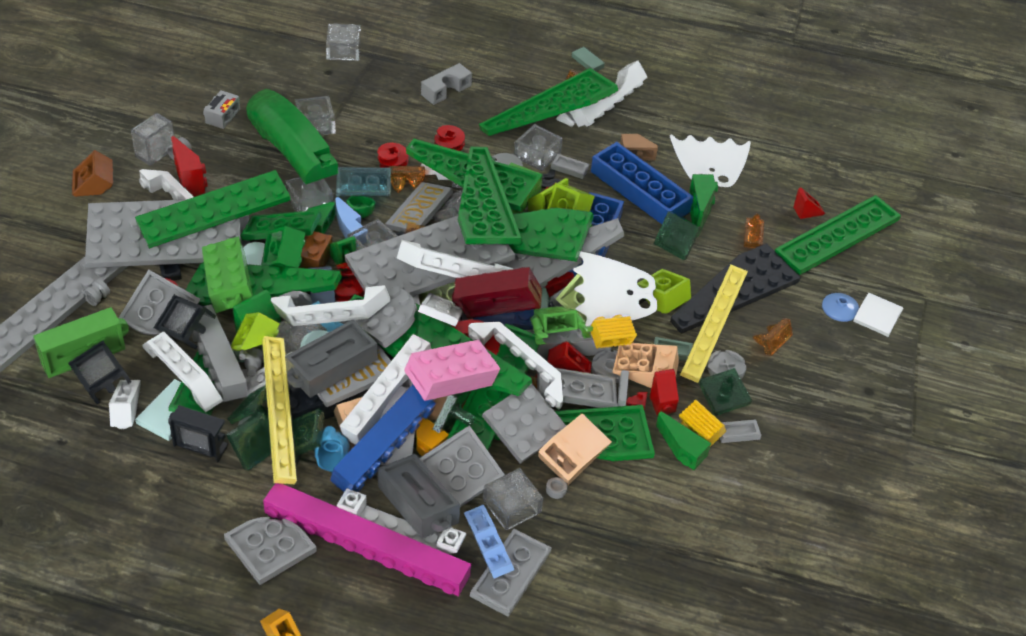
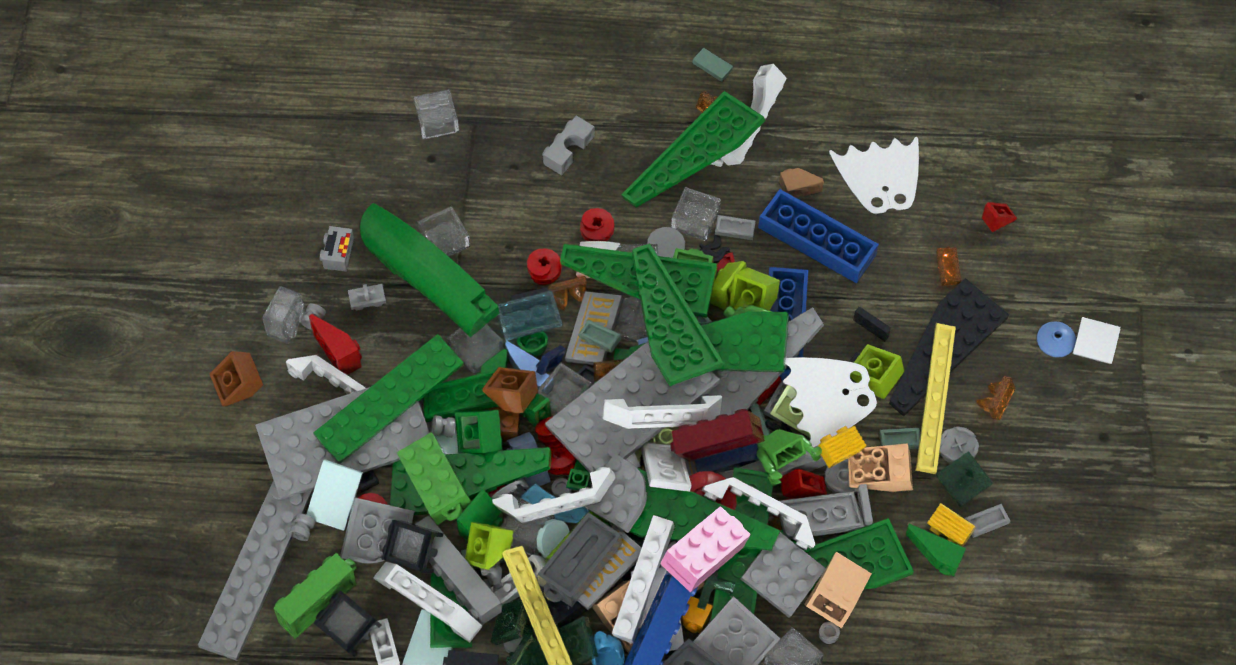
camera: 10 degrees left, 15 degrees up
red tile [625,392,647,411] -> none
red slope [650,369,679,415] -> none
clear green tile [653,211,701,260] -> none
green slope [689,174,718,237] -> none
green plate [775,195,901,275] -> none
none -> light aqua tile [306,460,363,531]
none -> light grey hips [348,284,386,311]
none -> light grey wheel [431,416,455,438]
none -> dark orange slope [483,367,538,413]
none -> dark blue tile [536,345,566,375]
none -> sand green tile [578,319,622,353]
none -> black tile [853,307,891,342]

